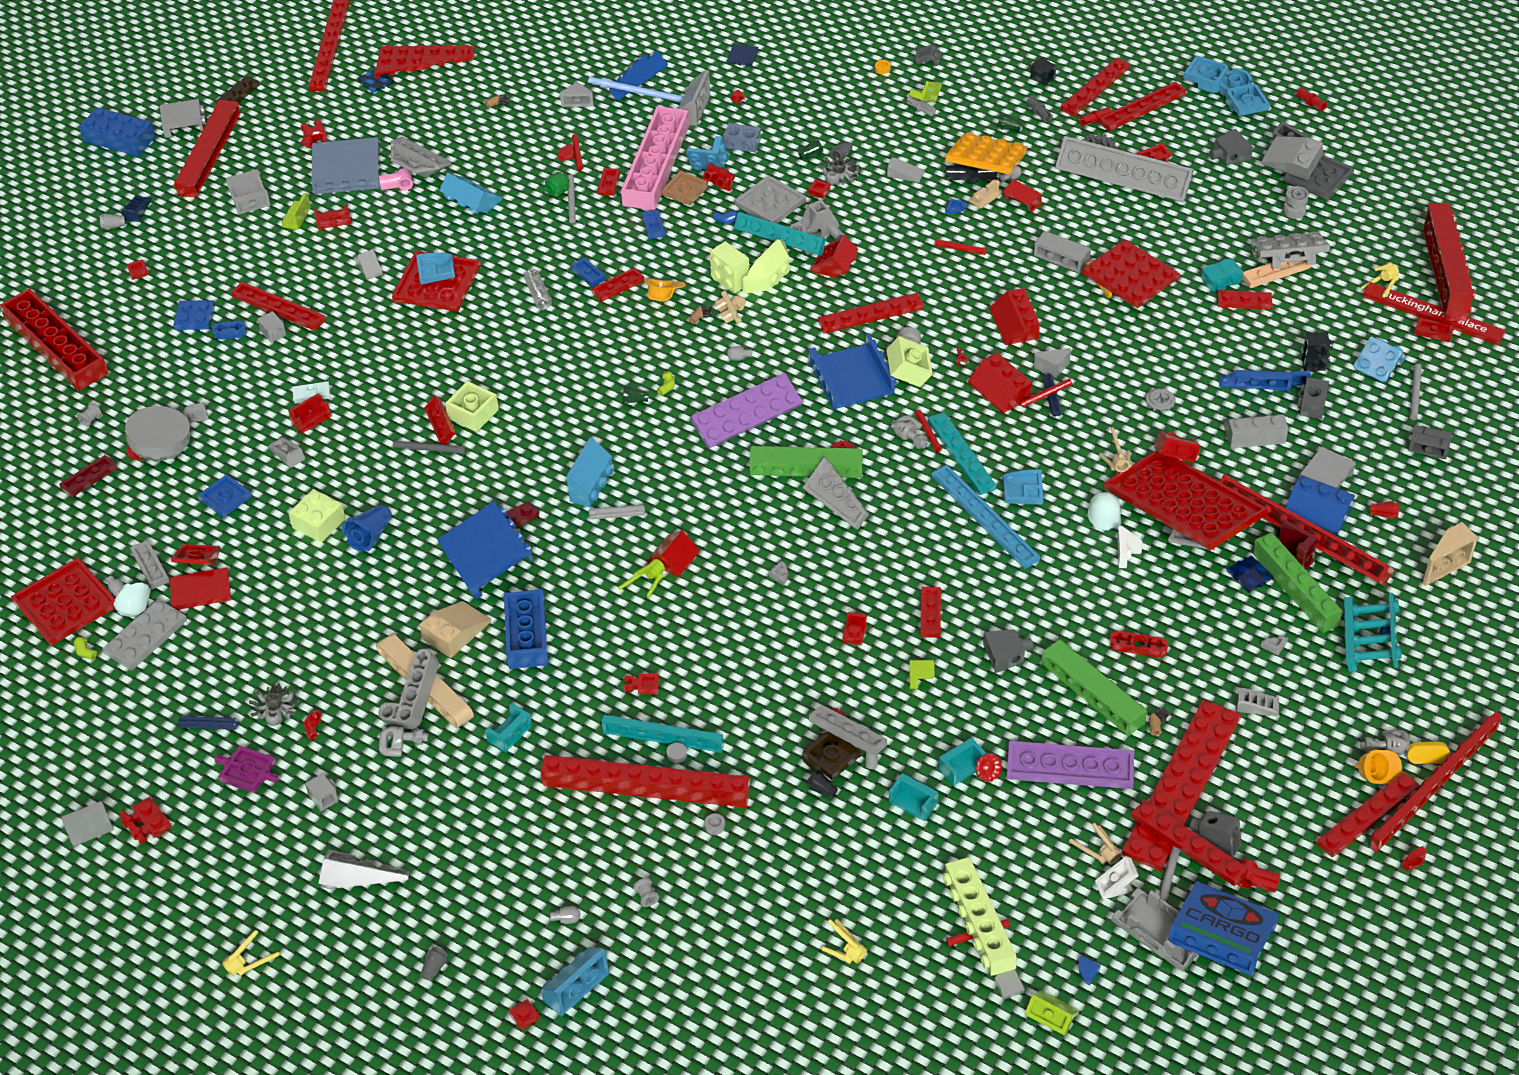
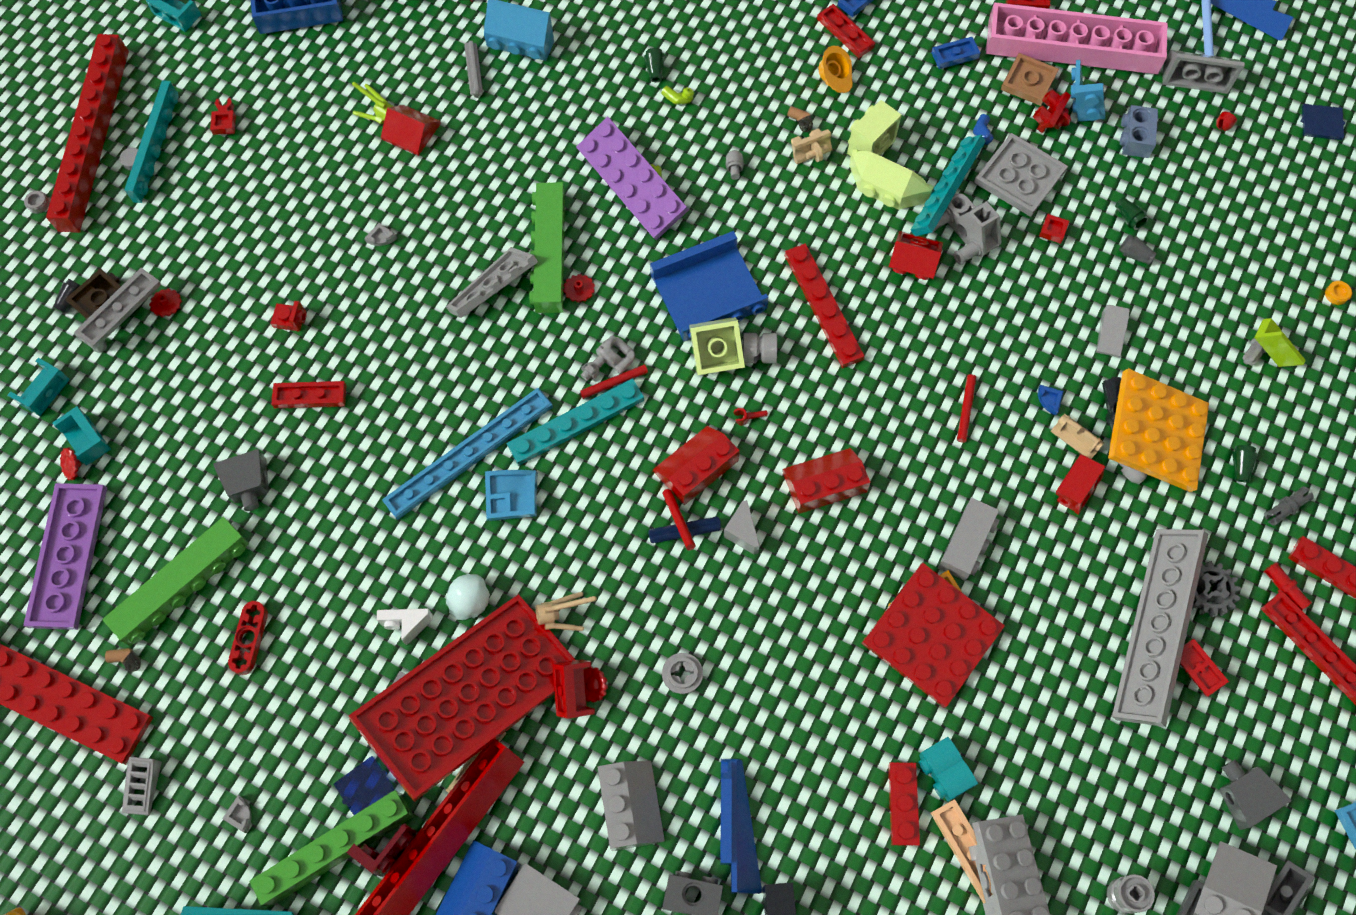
camera: 85 degrees right, 20 degrees up
animal [818,153,863,185] -> none
lime panel [909,660,935,689] -> none

